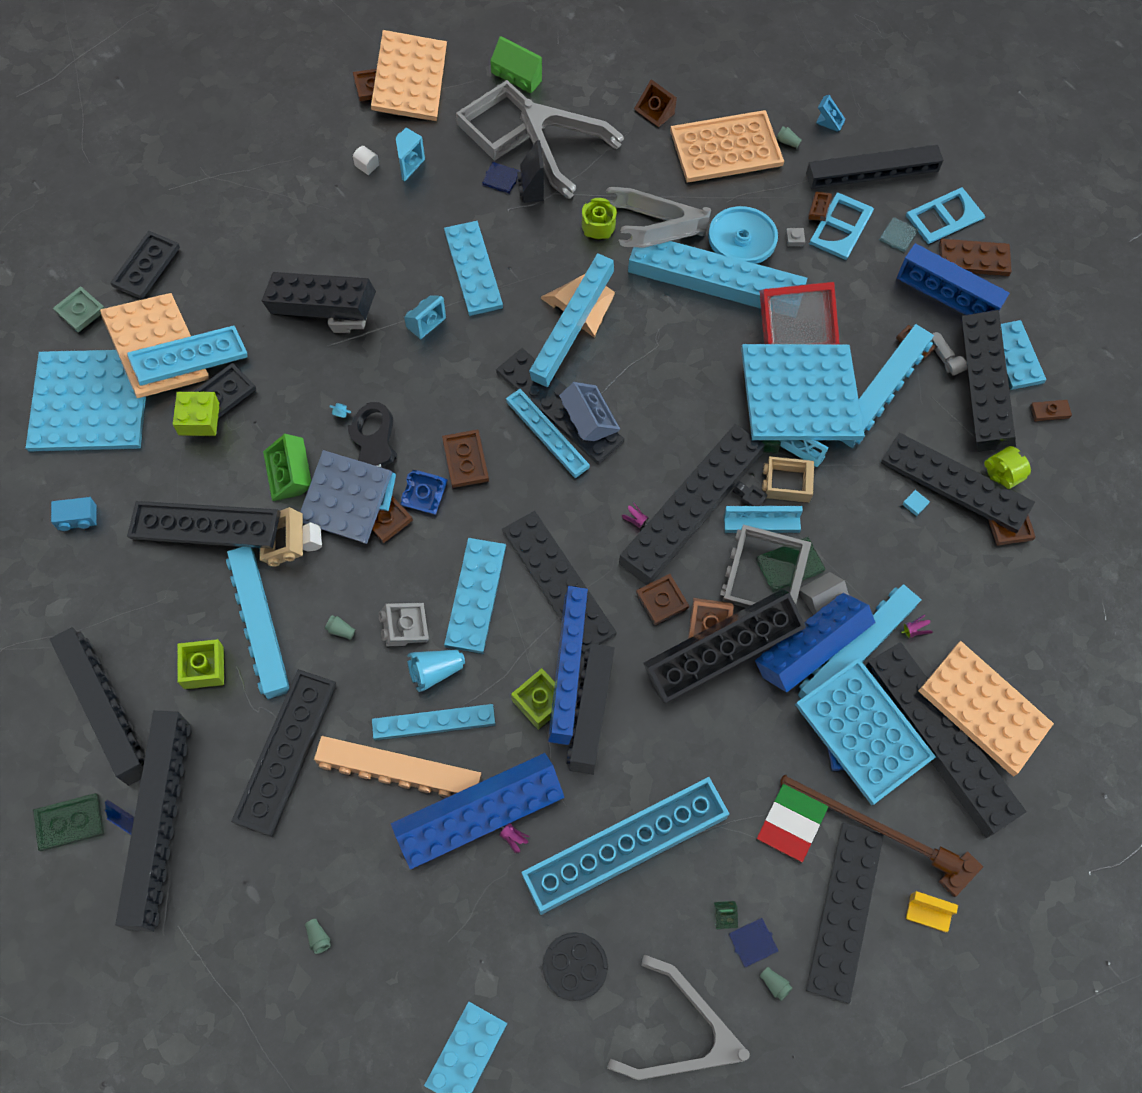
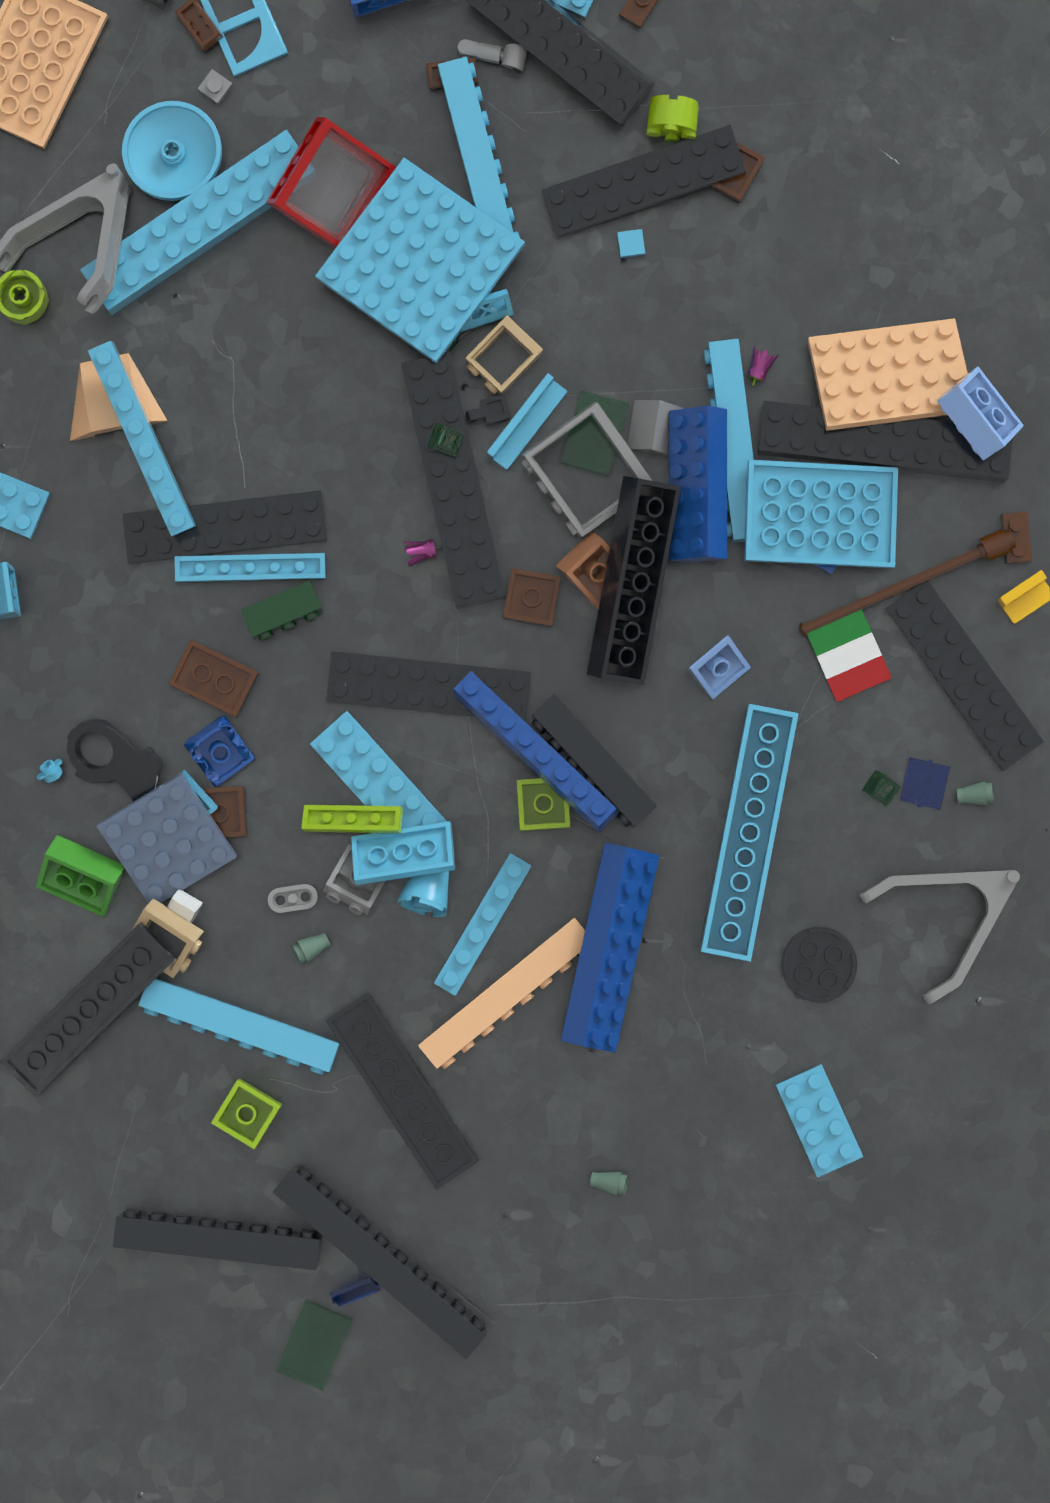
camera: 45 degrees left, 20 degrees up
flat silver piece [500,823,530,853] -> none
sand blue slope [559,382,620,441] -> none
none -> dark green brick [241,580,323,641]
none -> light grey plate [268,884,318,913]
none -> lime plate [301,805,403,833]
none -> medium azure plate [351,821,455,885]
none -> clear green slope [427,423,464,457]
none -> light blue slope [688,635,751,699]
none -> light blue slope [937,366,1024,460]

